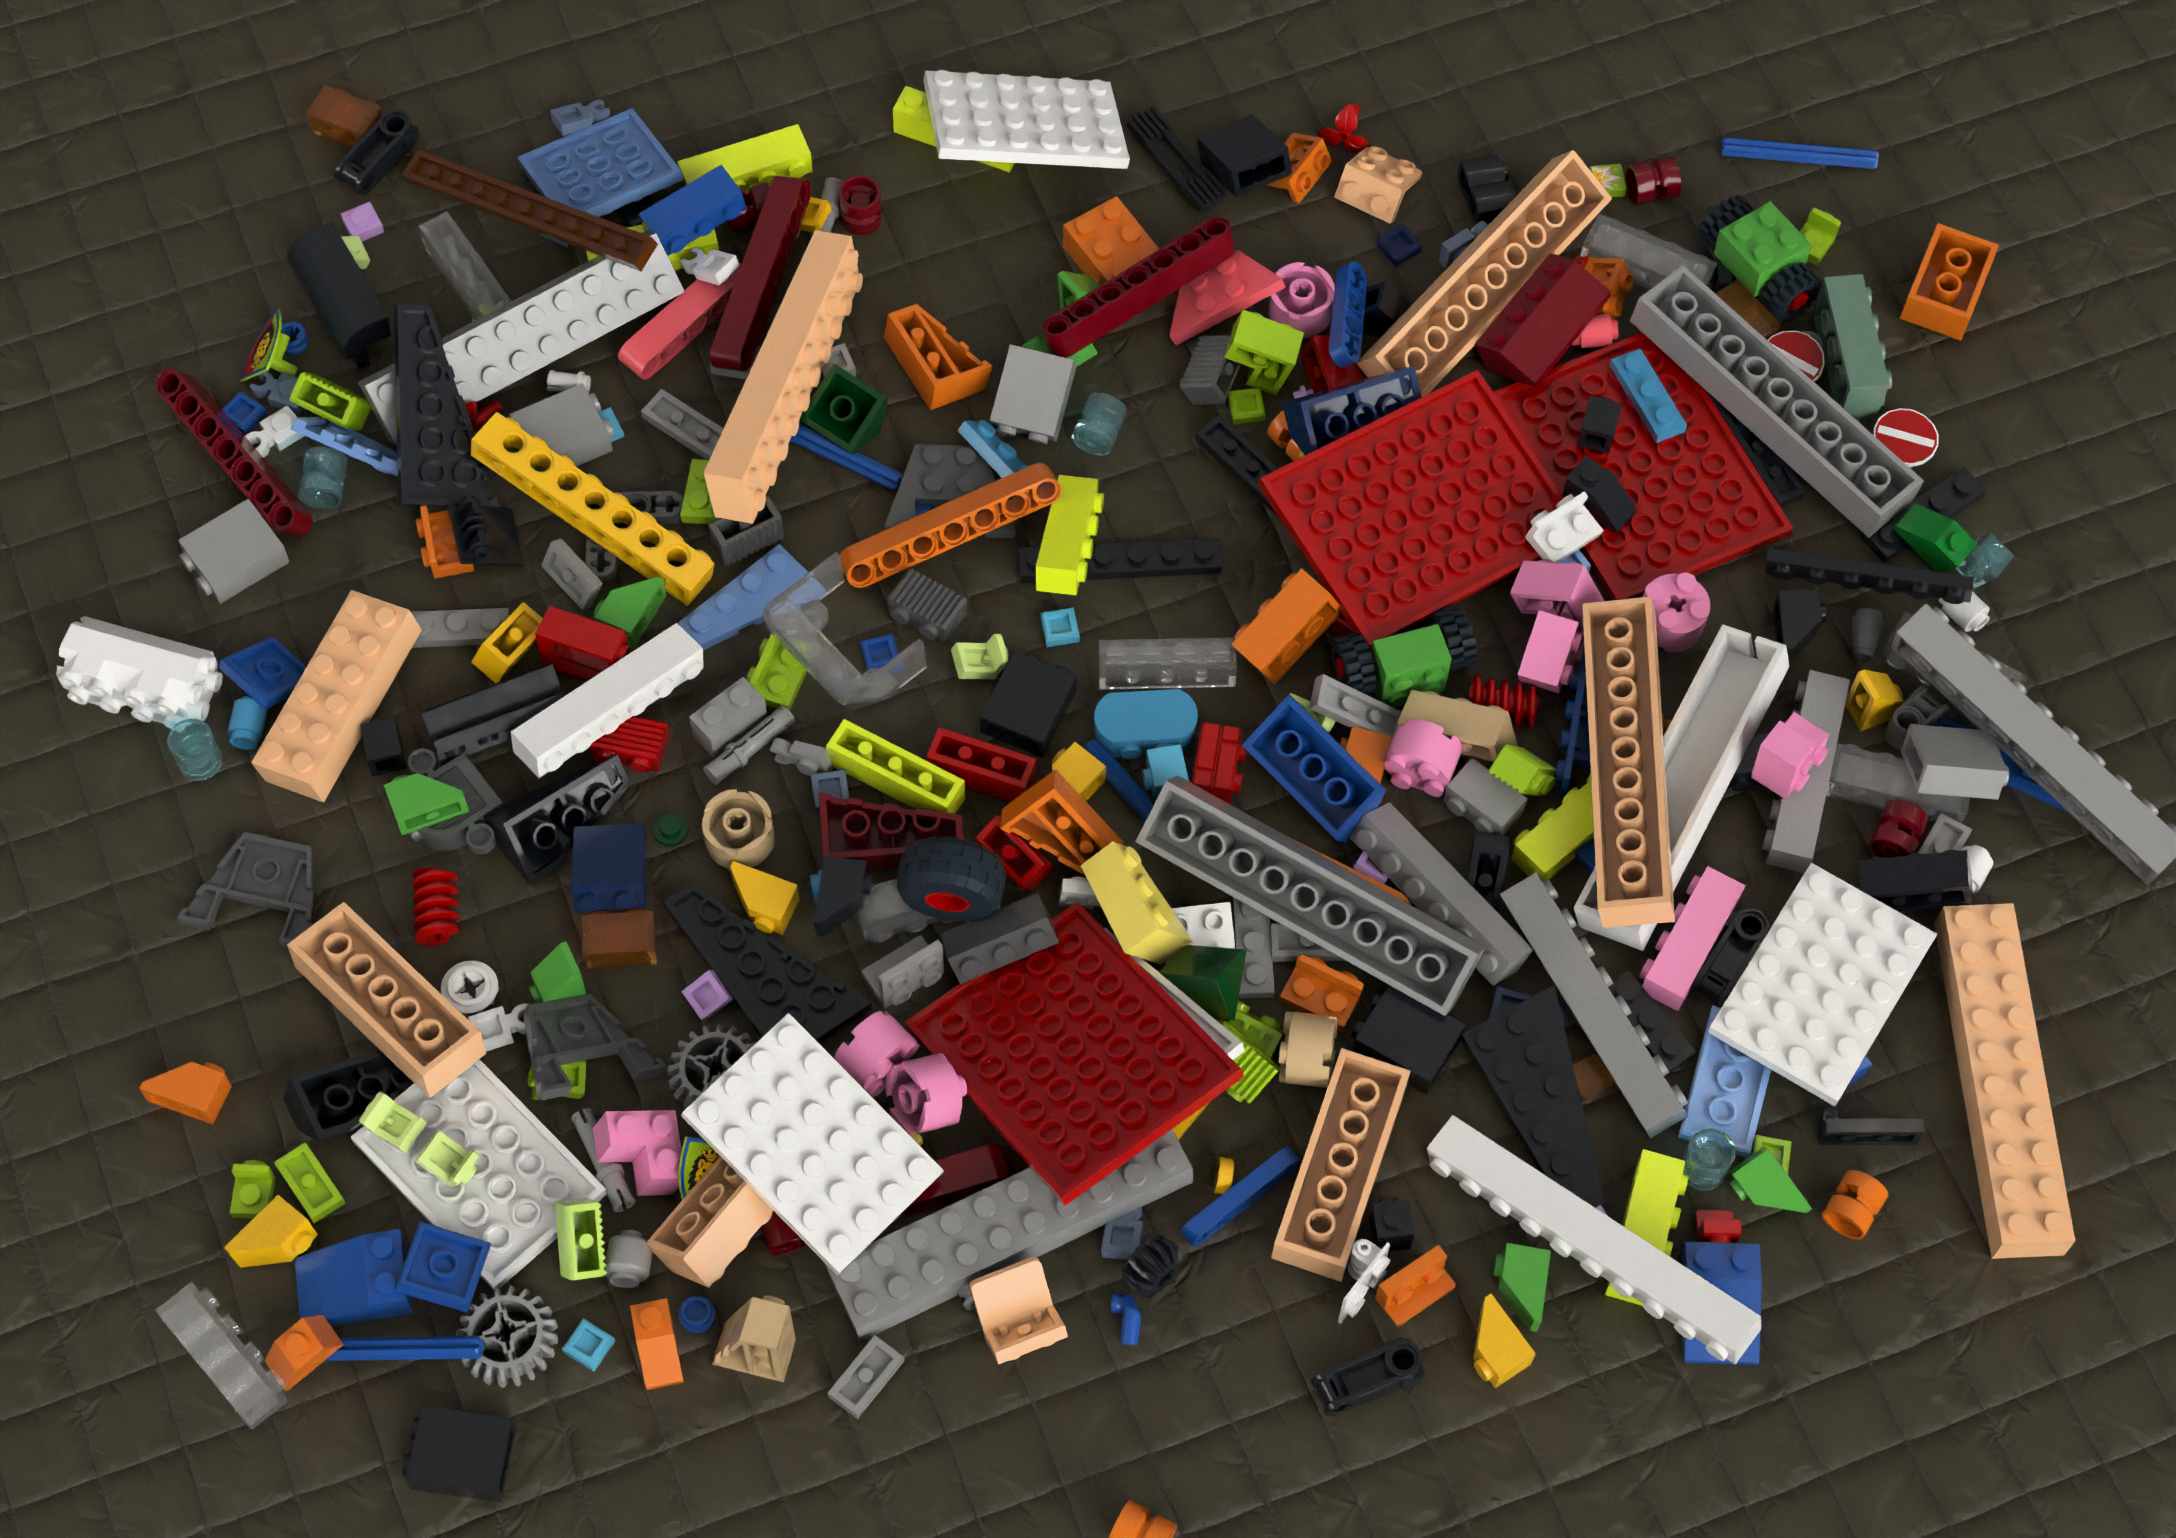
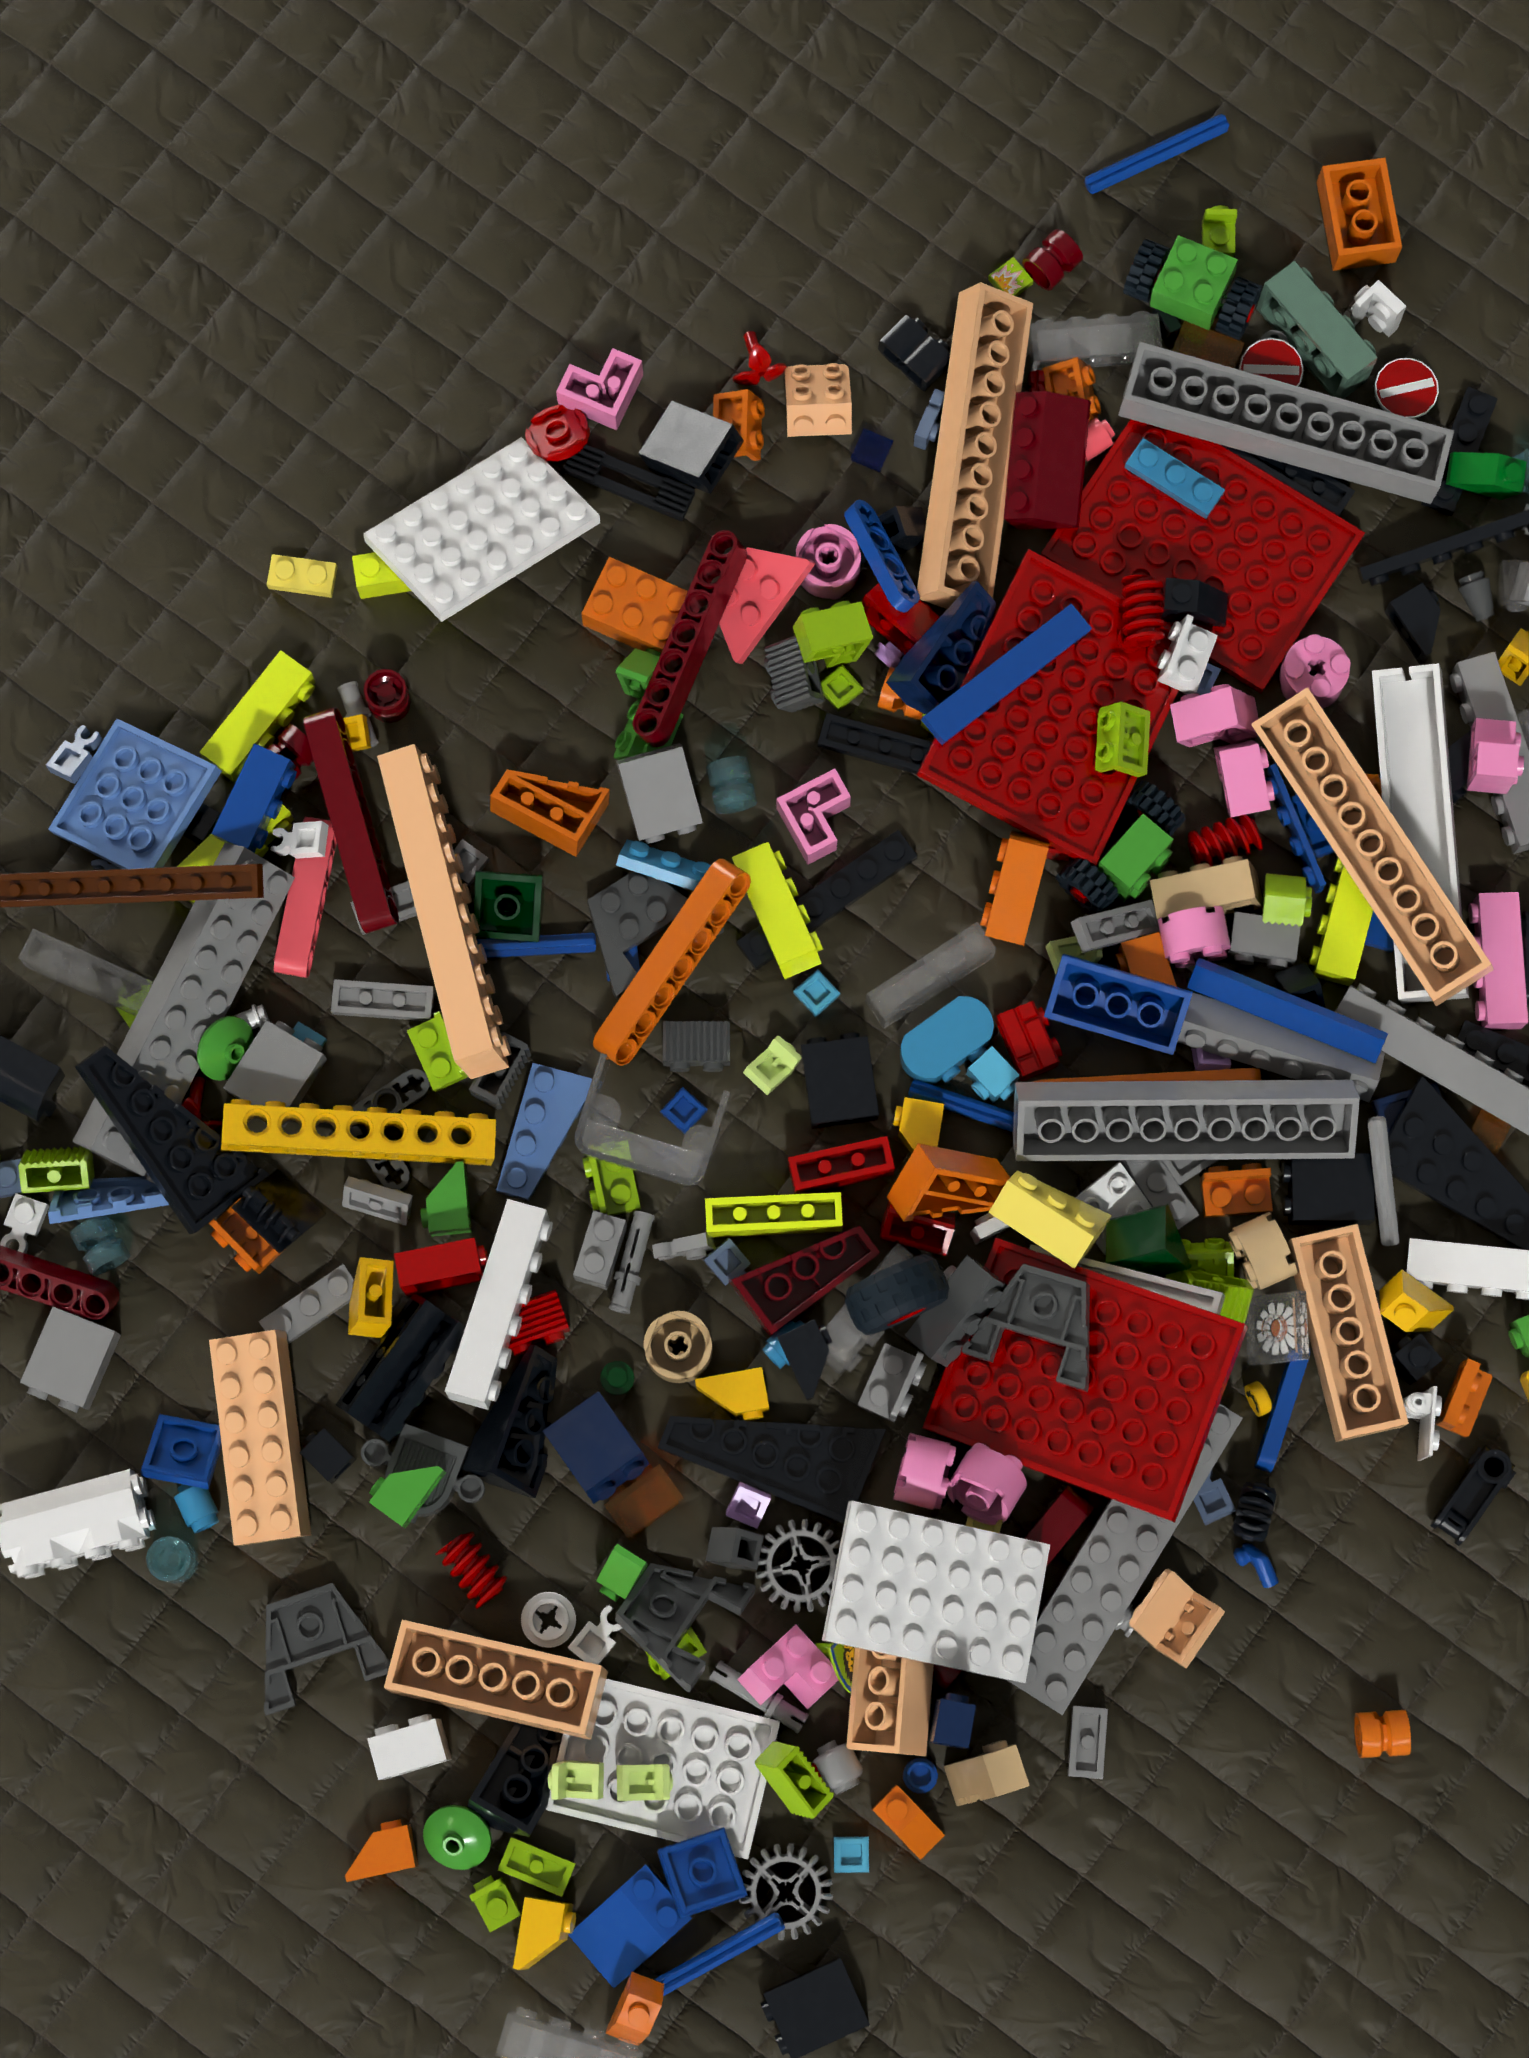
camera: 30 degrees left, 15 degrees up
black brick [1577,396,1622,454] -> none
none -> bright green dish [197,1016,254,1081]
none -> light yellow plate [266,554,338,598]
none -> white brick [367,1714,452,1780]
none -> bright green dish [423,1805,492,1870]
none -> red tile [525,405,590,461]
none -> bright pink brick [556,348,643,430]
none -> dark grey brick [705,1527,764,1570]
none -> bright pink brick [776,768,851,865]
none -> blue tile [921,603,1092,745]
none -> dark blue brick [927,1693,976,1749]
none -> dark grey wing [961,1264,1090,1392]
none -> lime bracket [1095,701,1151,777]
none -> red piece [1122,574,1165,648]
none -> blue tile [1187,958,1388,1064]
none -> clear tile [1246,1290,1310,1366]
none -> white bracket [1349,280,1406,337]
none -> light grey axle [1368,1116,1399,1246]
none -> yellow slope [1379,1269,1454,1332]

